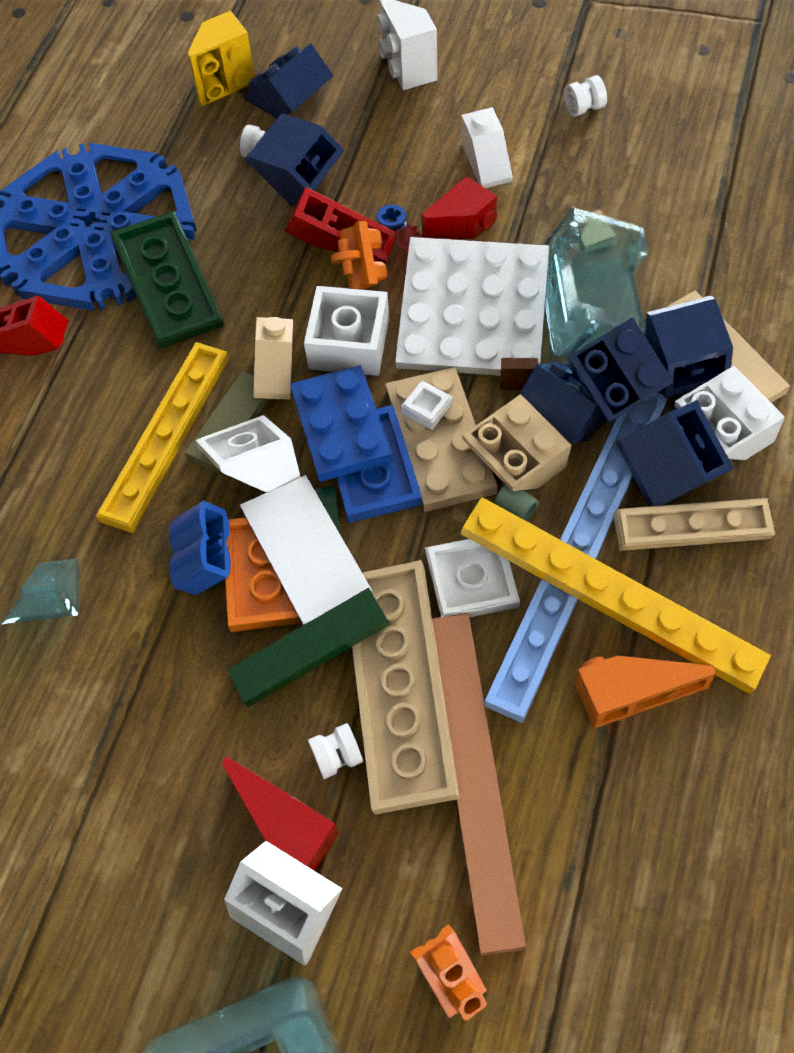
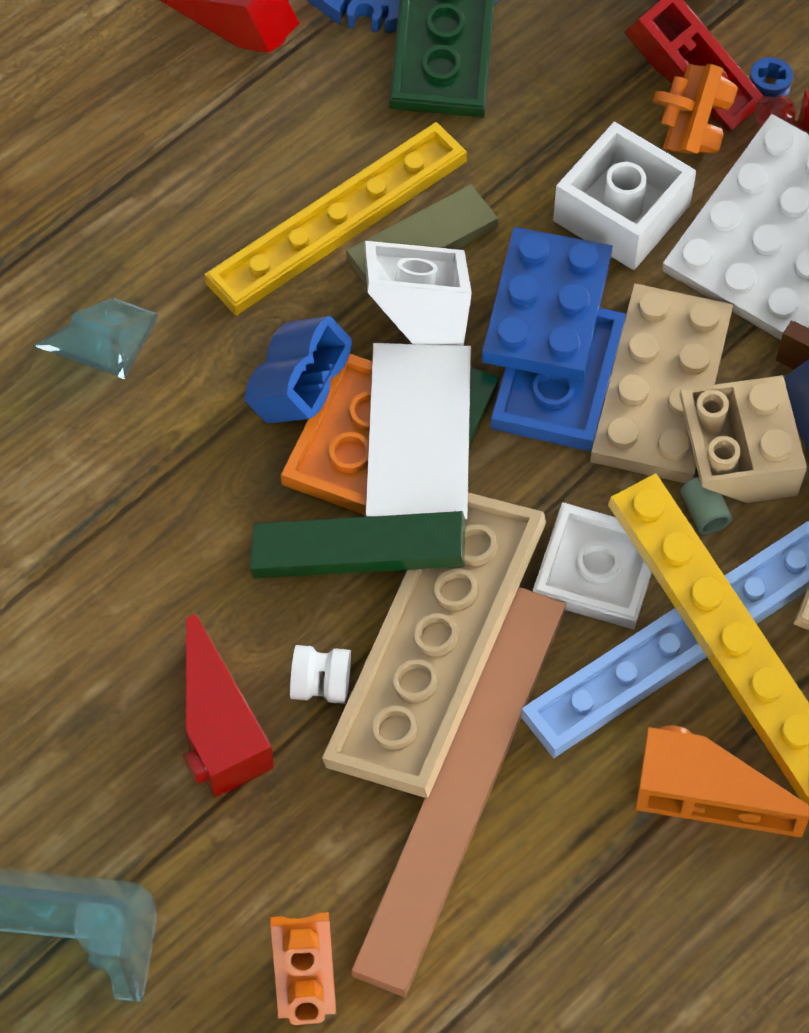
camera: 25 degrees right, 0 degrees up
white slope [224,841,342,966] -> none
tan slope [253,317,293,400] -> none
white tile [401,380,453,430] -> none

